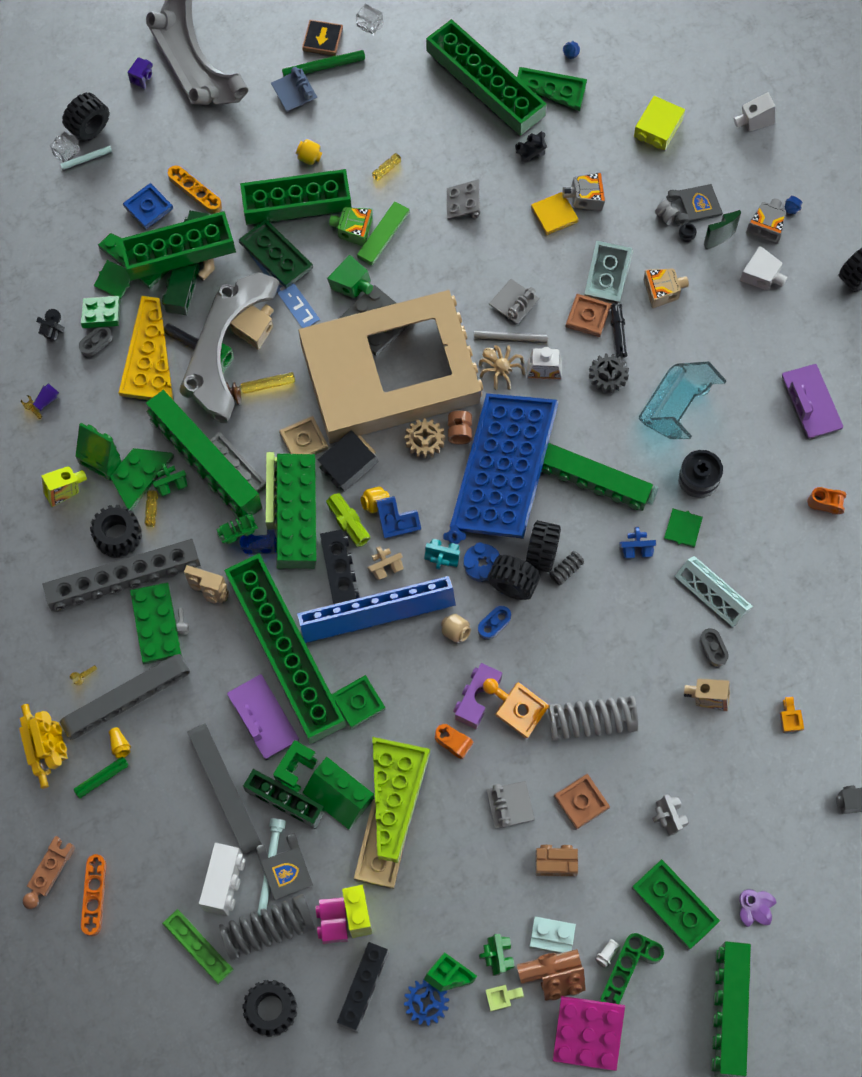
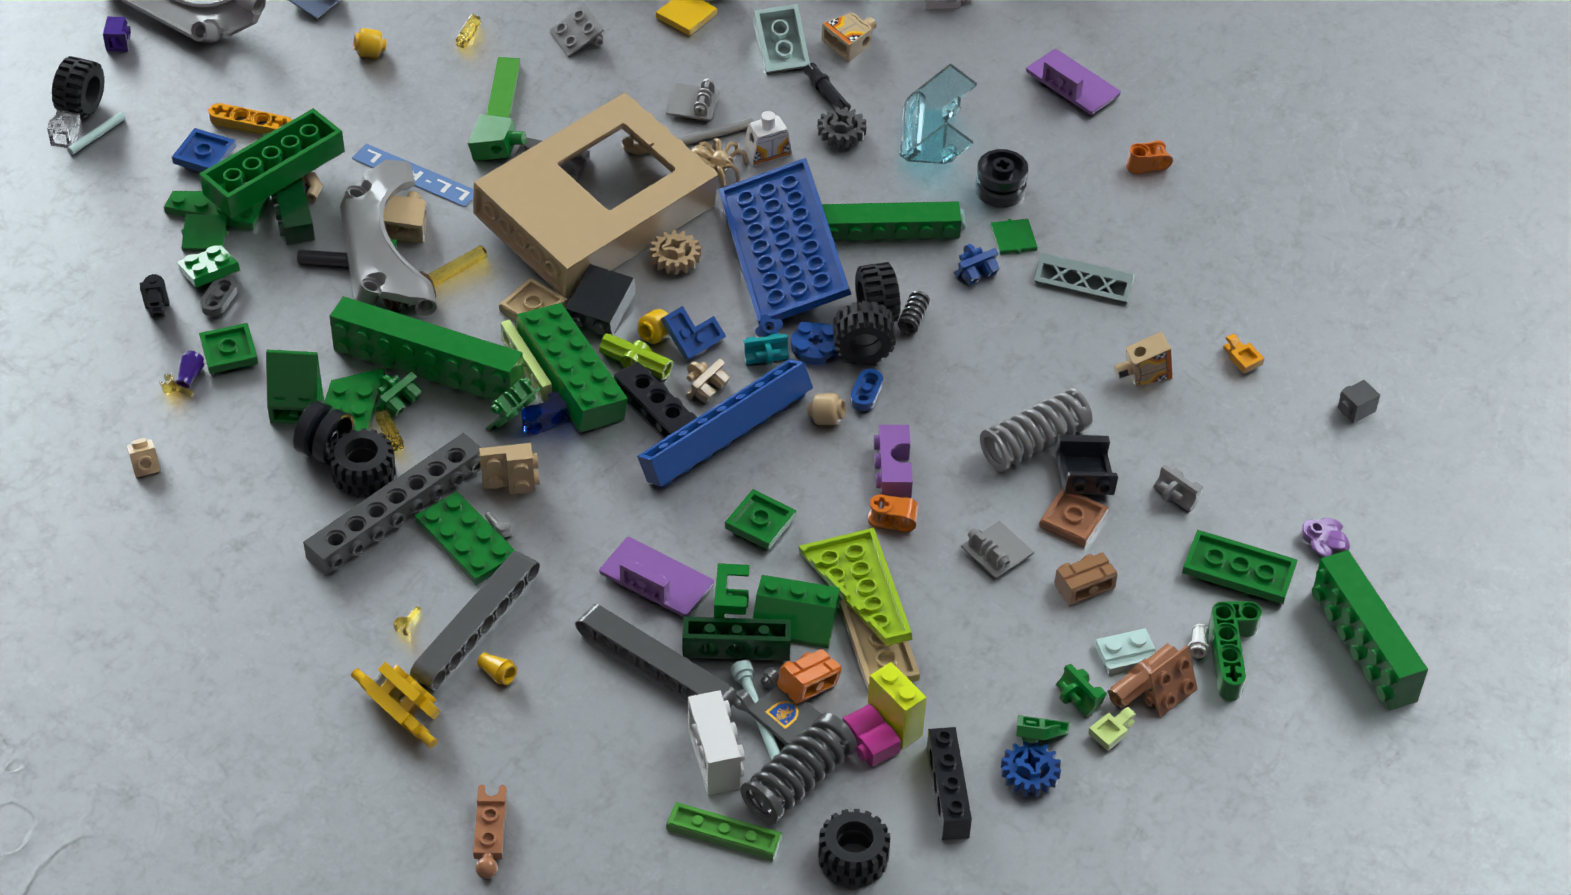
camera: 30 degrees left, 20 degrees down
neon yellow torso [41,466,87,507] -> none
green axle [74,757,129,798] -> none
orange beam [81,854,107,937] -> none
yellow wing [118,296,173,400] -> none
green brick [224,553,346,744] -> none
dark green plate [239,219,313,289] -> none
green brick [240,169,352,225] -> none
bright green torso [329,207,373,247] -> none
nougat wheel [448,411,472,444] -> none
light orange plate [483,678,548,738] -> none
dark pink plate [553,996,625,1071] -> none
nougat tile [565,294,611,337] -> none
dark grey plate [700,628,729,667] -> none
none -> green plate [199,323,258,374]
none -> black wheel [293,401,355,465]
none -> orange brick [777,649,842,704]
none -> black panel [1055,434,1118,495]

